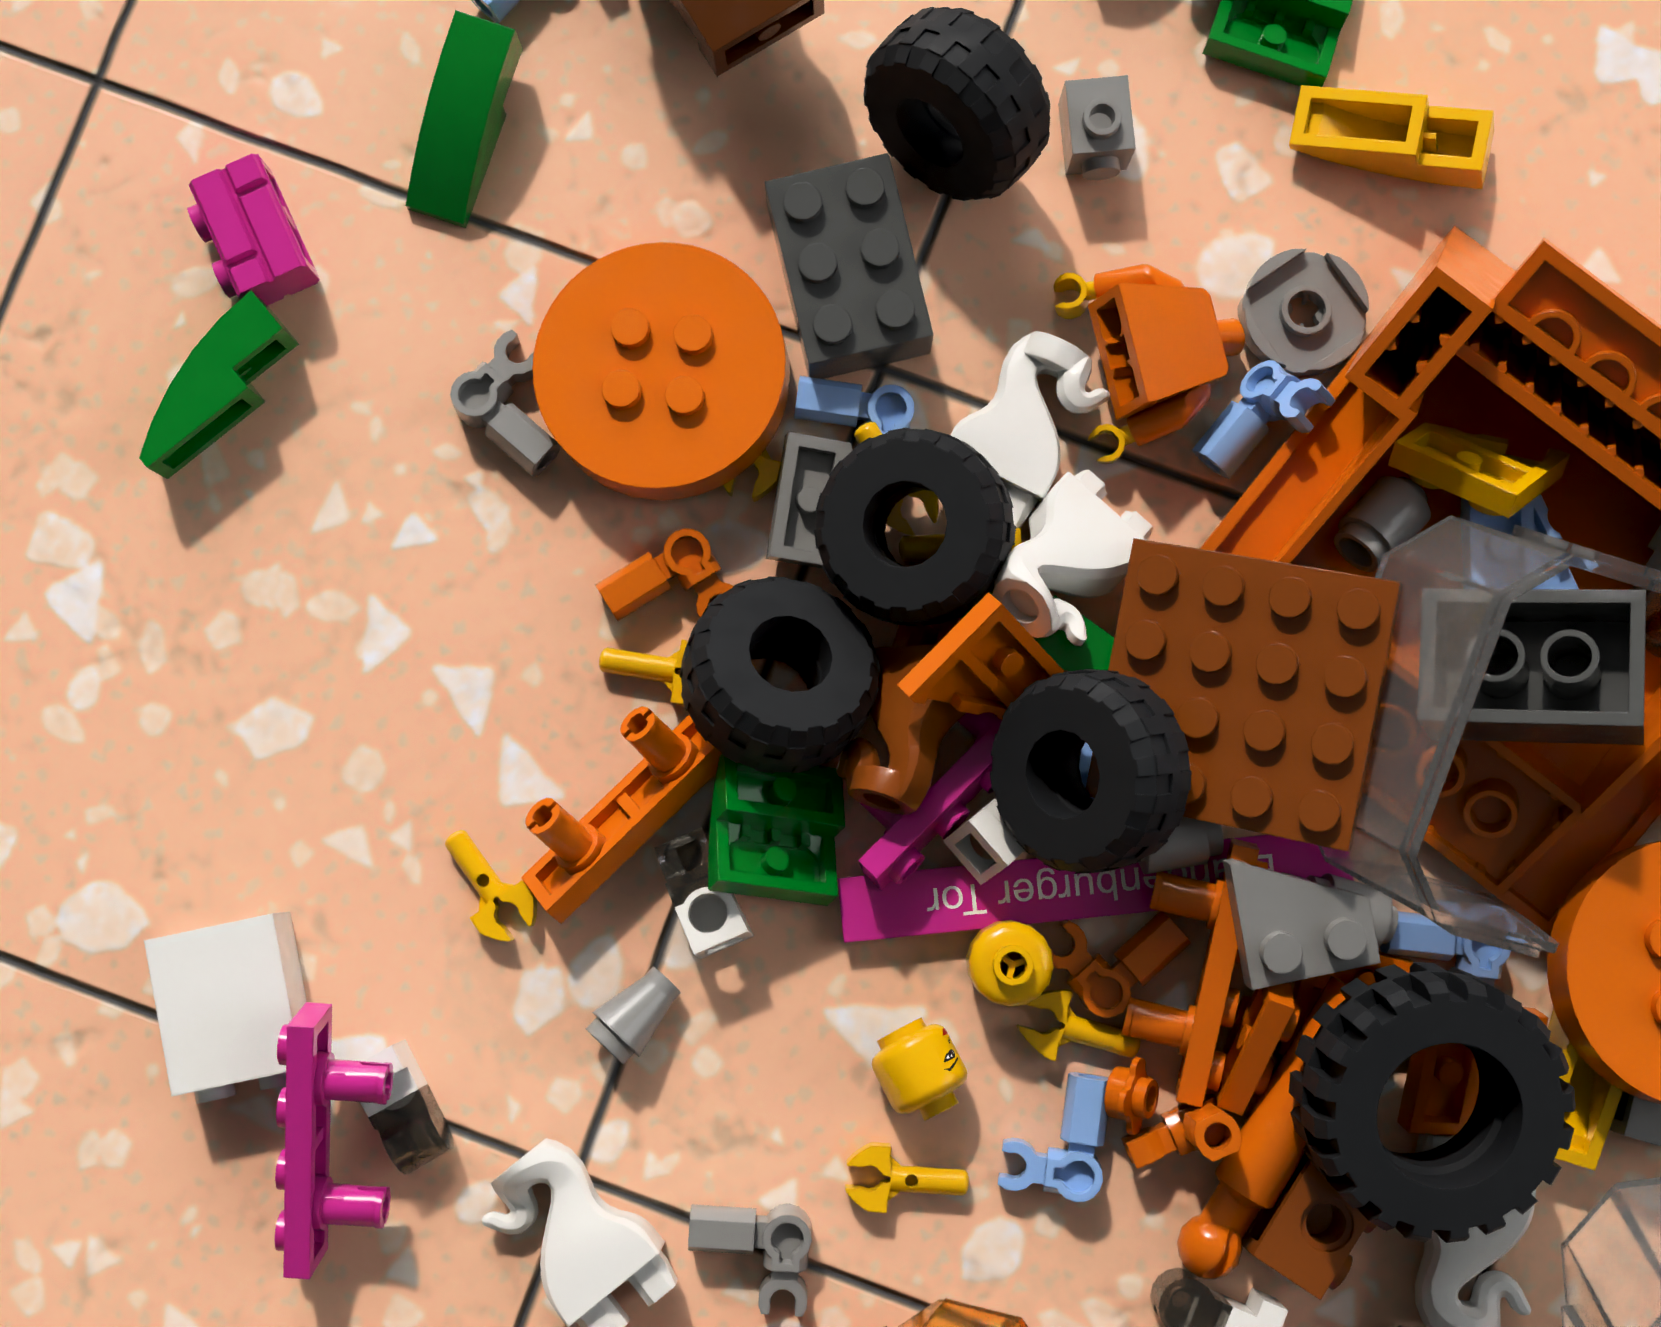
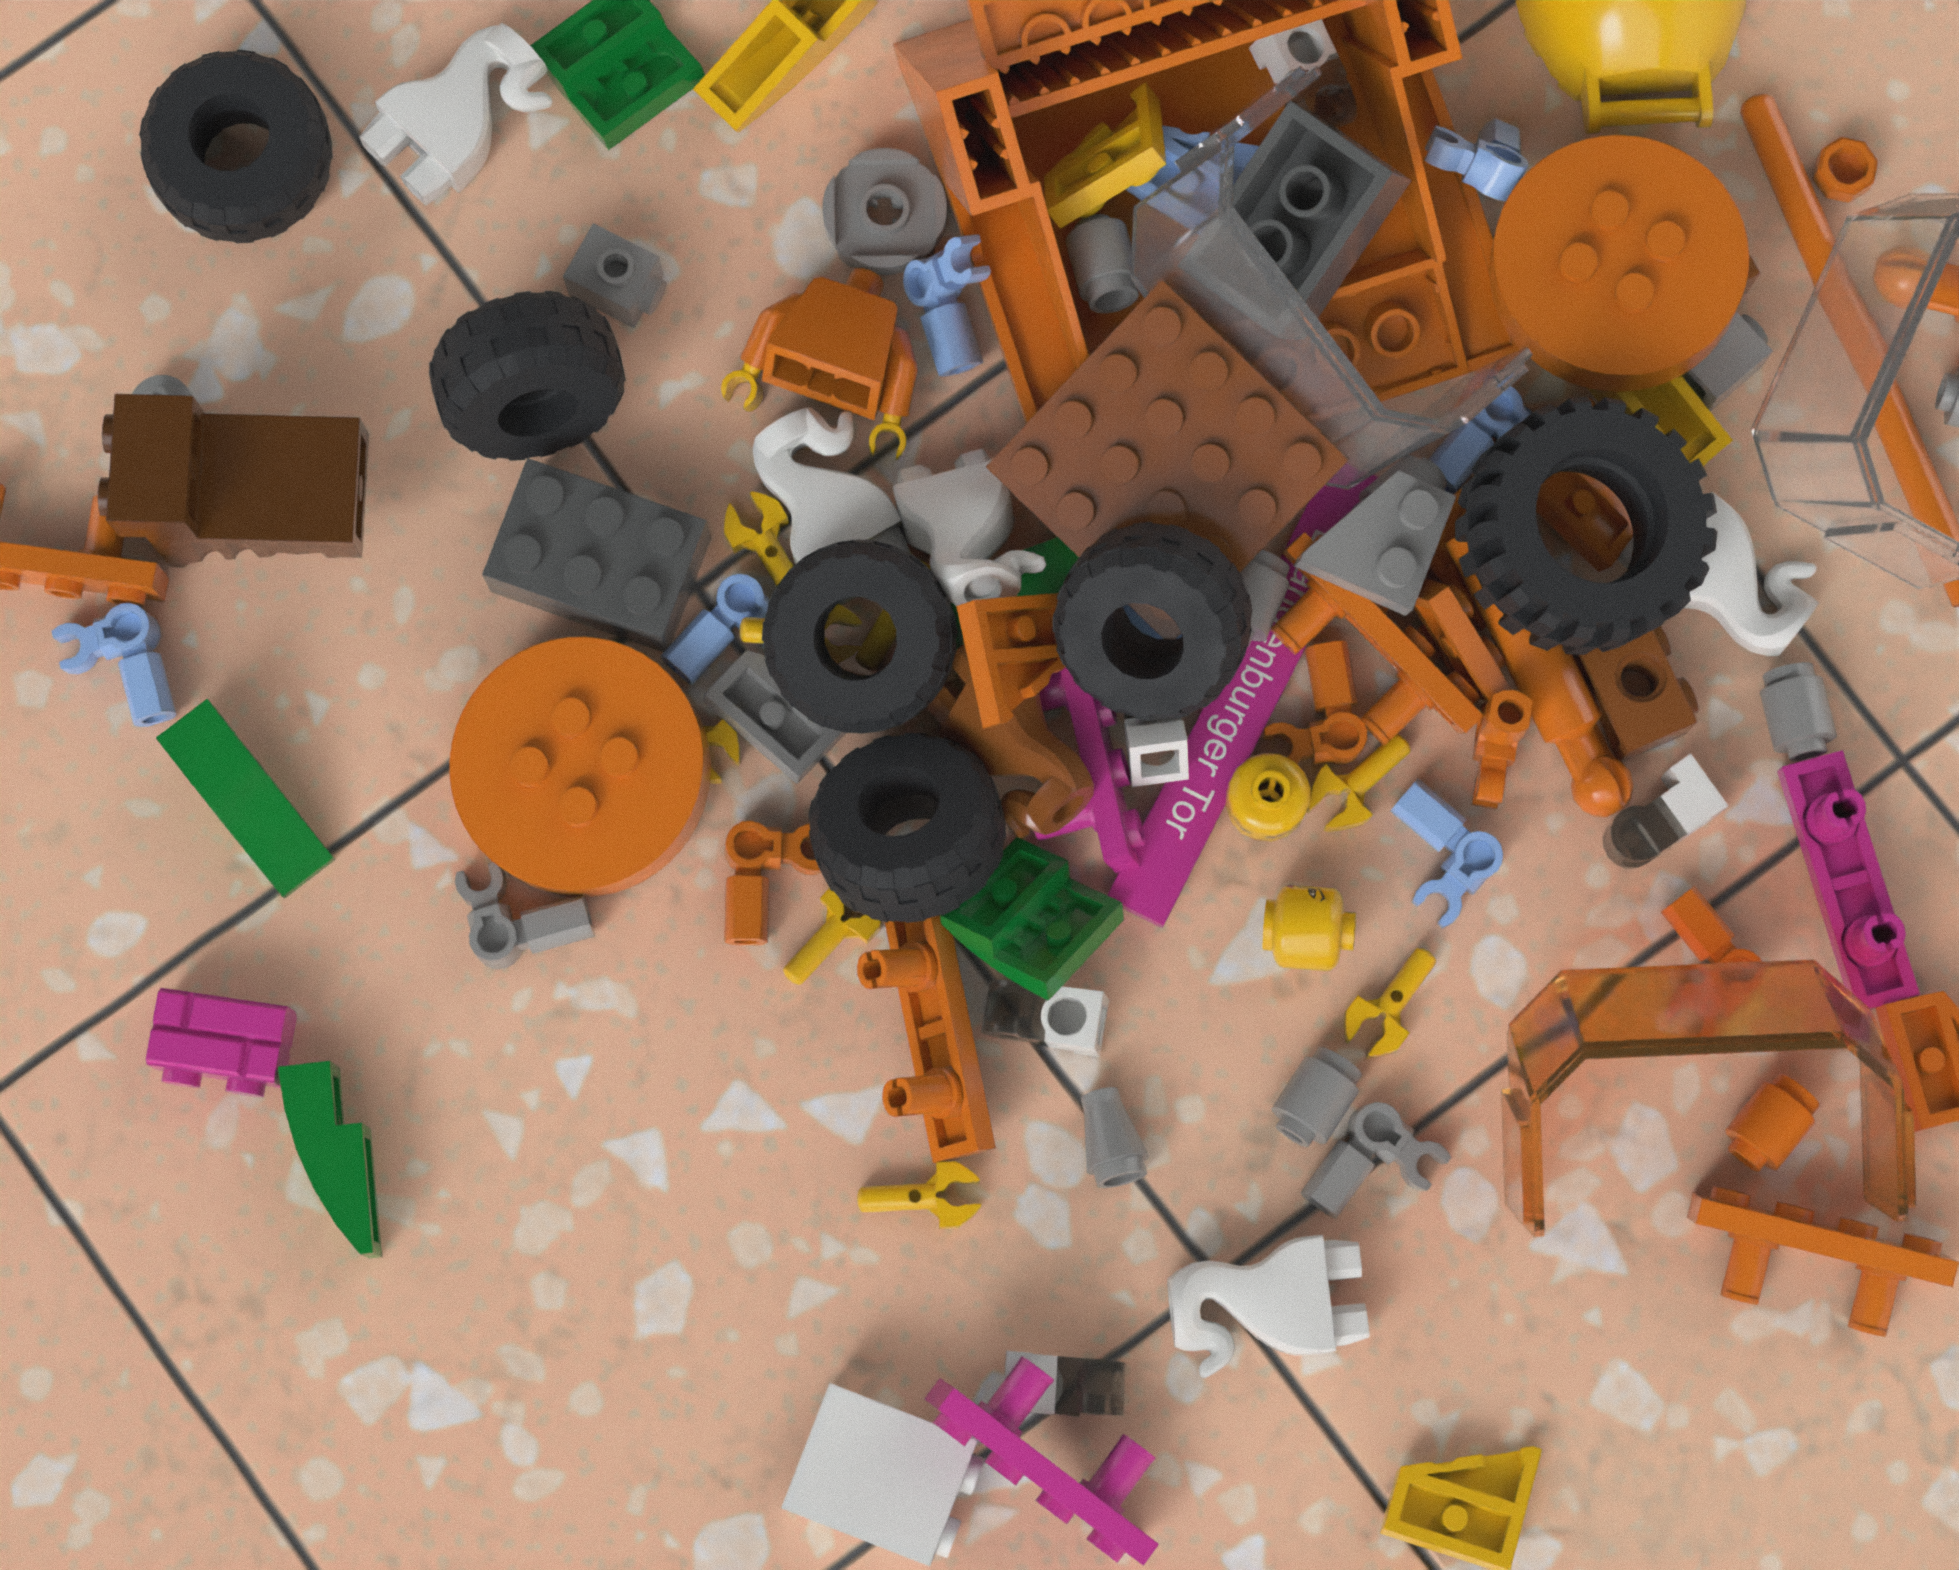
camera: 60 degrees left, 5 degrees down
orange plate [1104,1057,1159,1135] -> none
none -> yellow bar [724,491,793,586]
none -> light grey brick [1271,1047,1362,1147]

